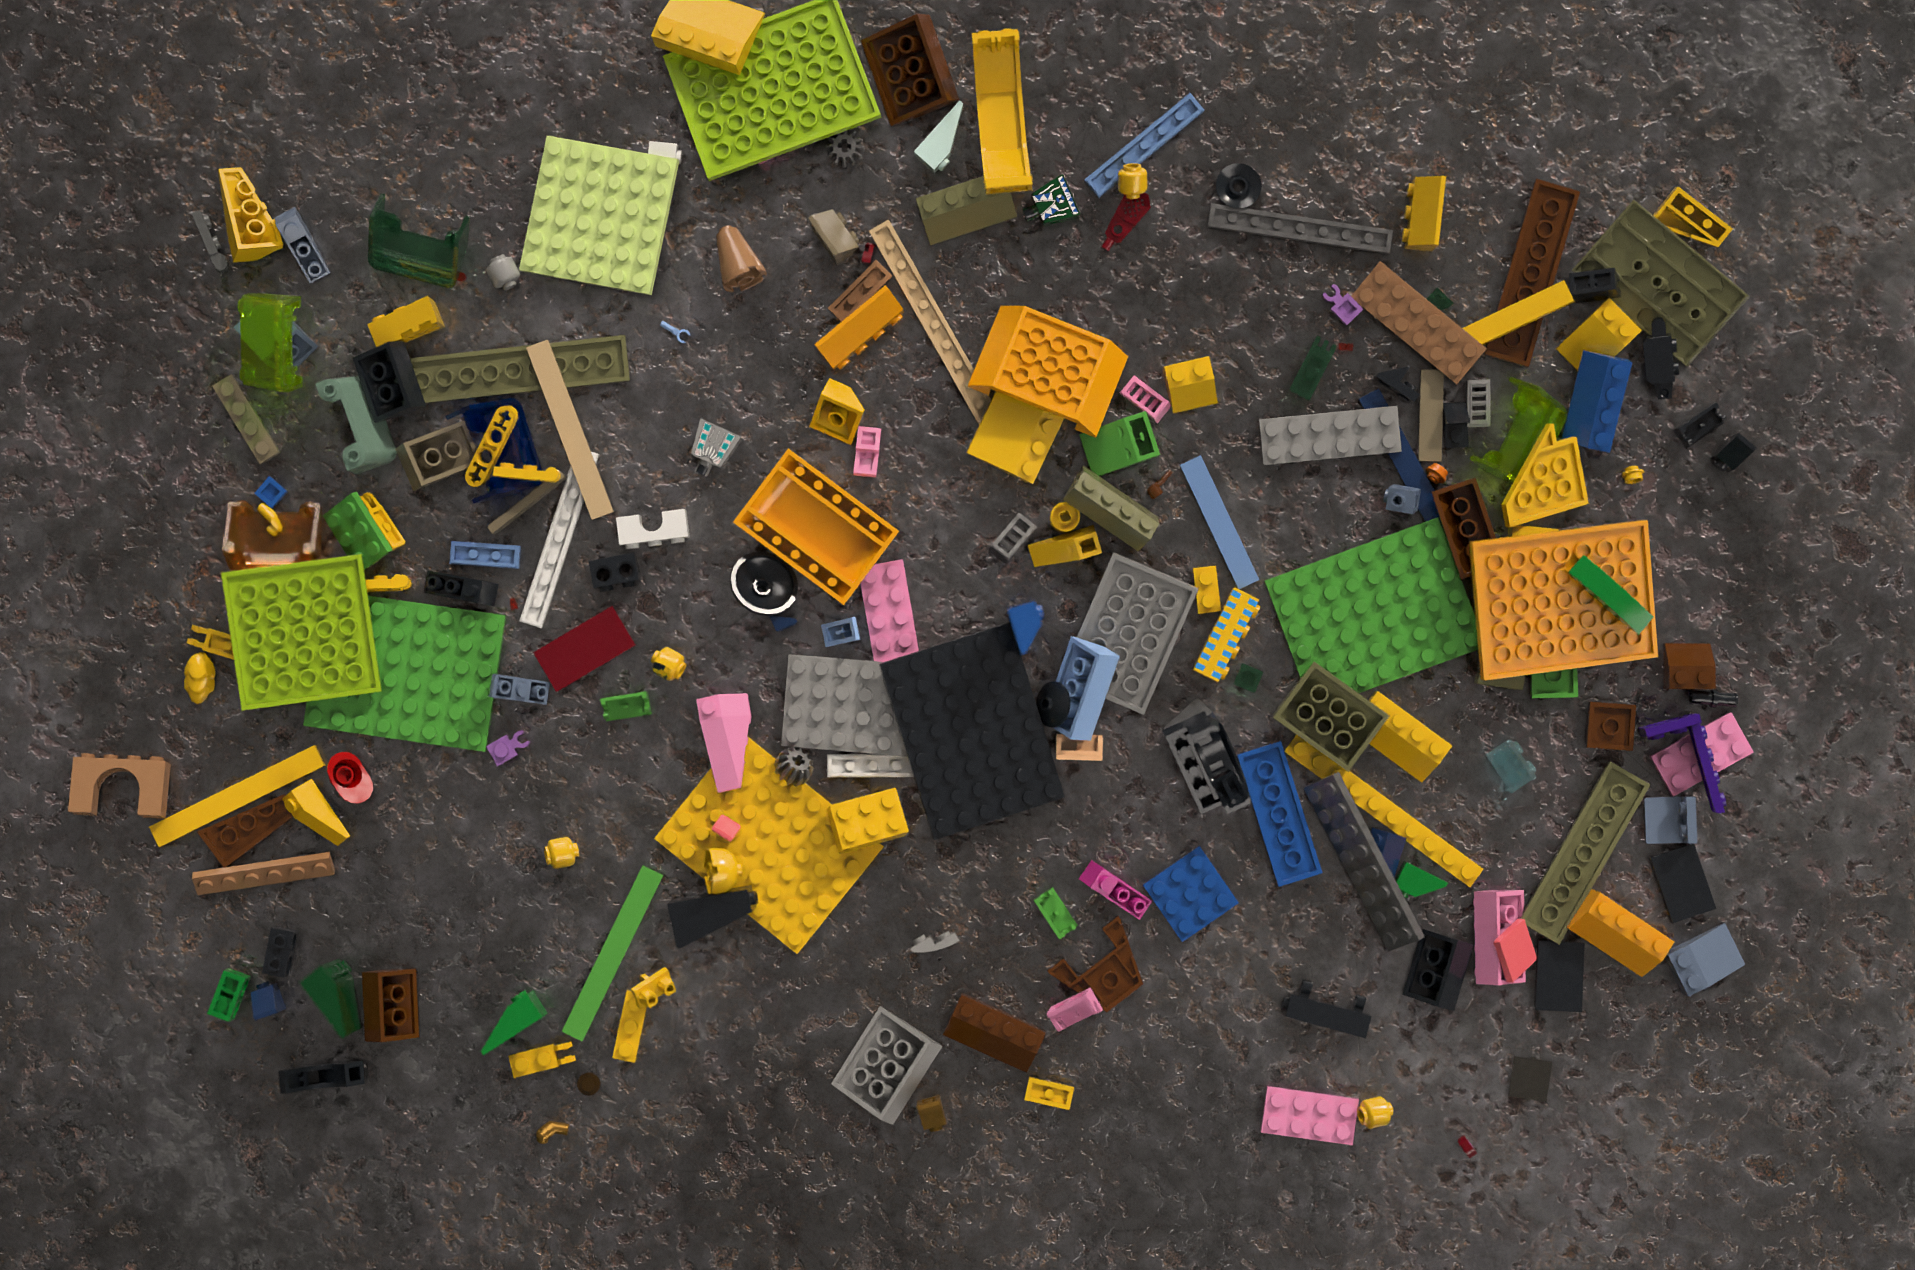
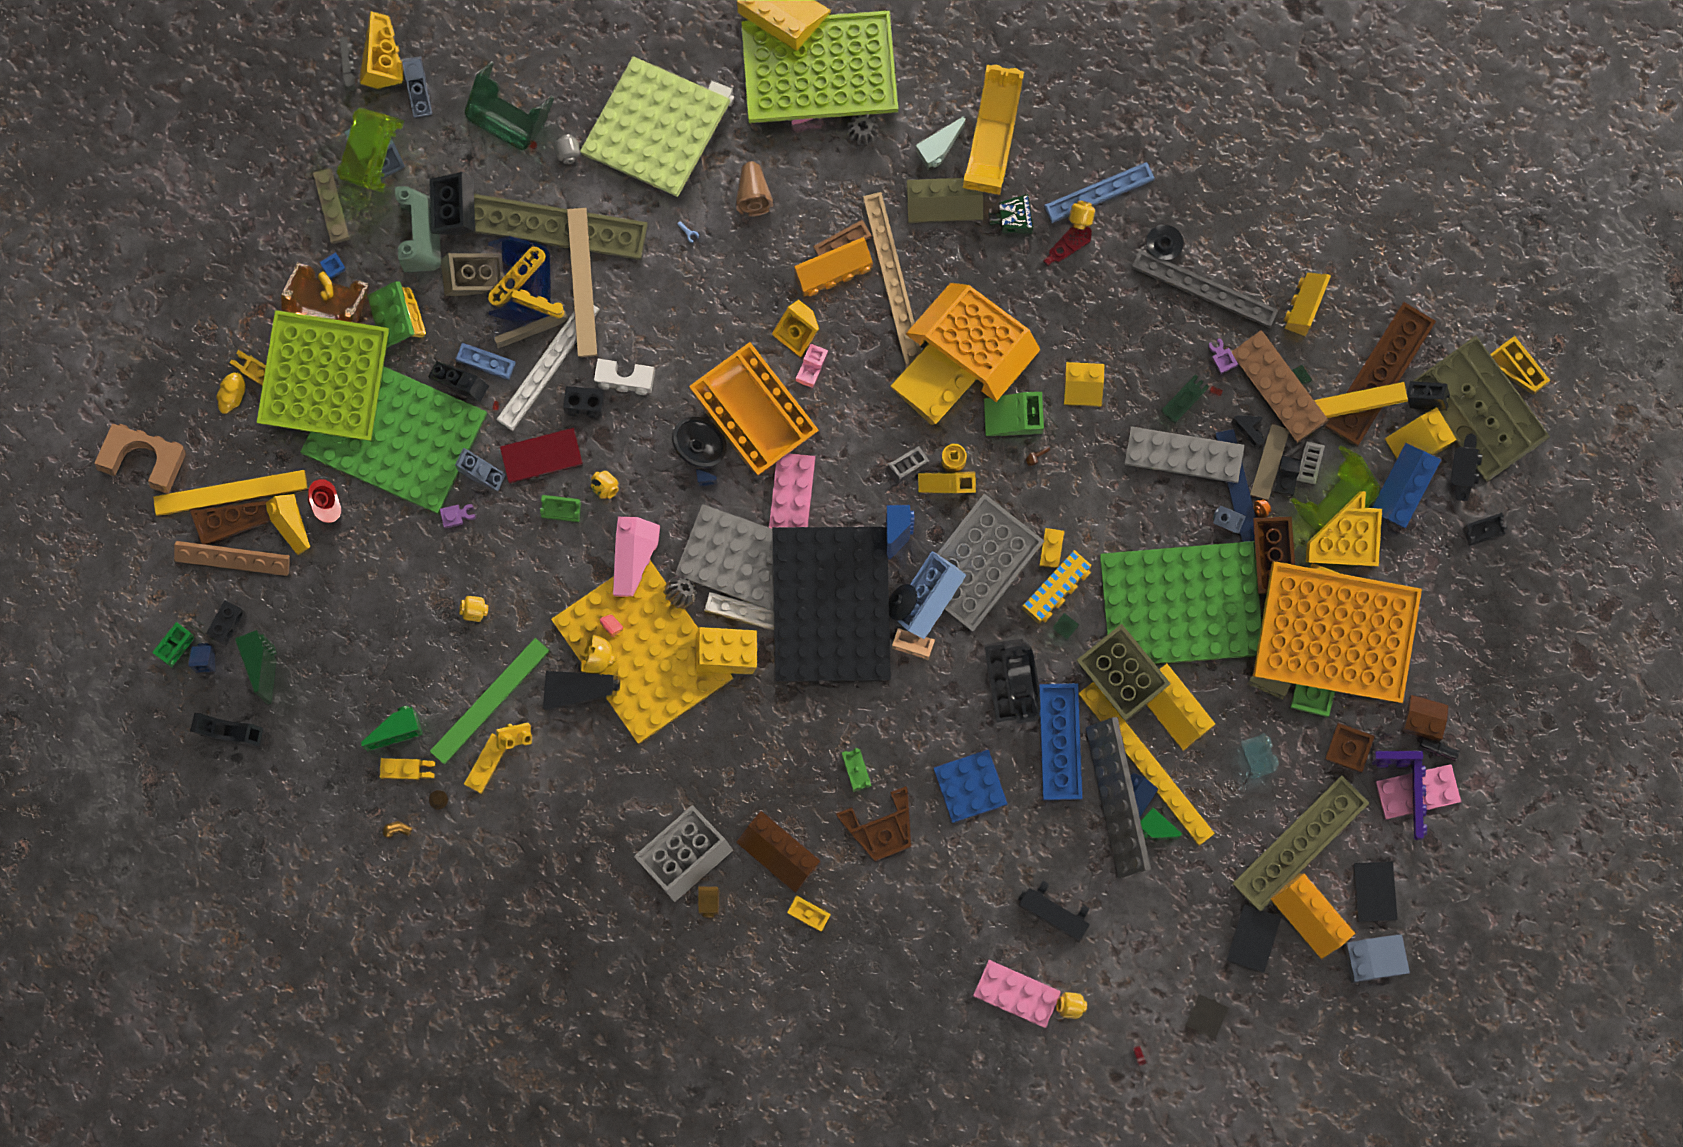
camera: 15 degrees right, 10 degrees down
reddish brown slope [362,968,419,1042] -> none
yellow hinge [366,574,412,592] -> none
yellow wedge [367,296,445,347] -> none
torso [691,419,742,477] -> none
dark tan slope [808,209,860,265] -> none
light blue slope [821,617,860,647] -> none
reddish brown slope [861,14,960,126] -> none
dark red tile [861,242,875,266] -> none
light grey slope [910,931,959,953] -> none
bright pink hinge [1047,988,1103,1032] -> none
olive slope [1063,465,1159,551] -> none
dark pink slope [1079,860,1152,920] -> none
bright pink slope [1120,376,1171,423] -> none
medium blue tile [1180,455,1259,589] -> none
black slope [1402,929,1474,1011] -> none
bright pink slope [1473,890,1526,985] -> none
coral tile [1493,919,1537,982] -> none
green slope [1568,554,1654,635] -> none
yellow plate [1621,466,1644,484] -> none
sand blue bracket [1644,796,1697,844] -> none
black slope [1711,433,1757,472] -> none

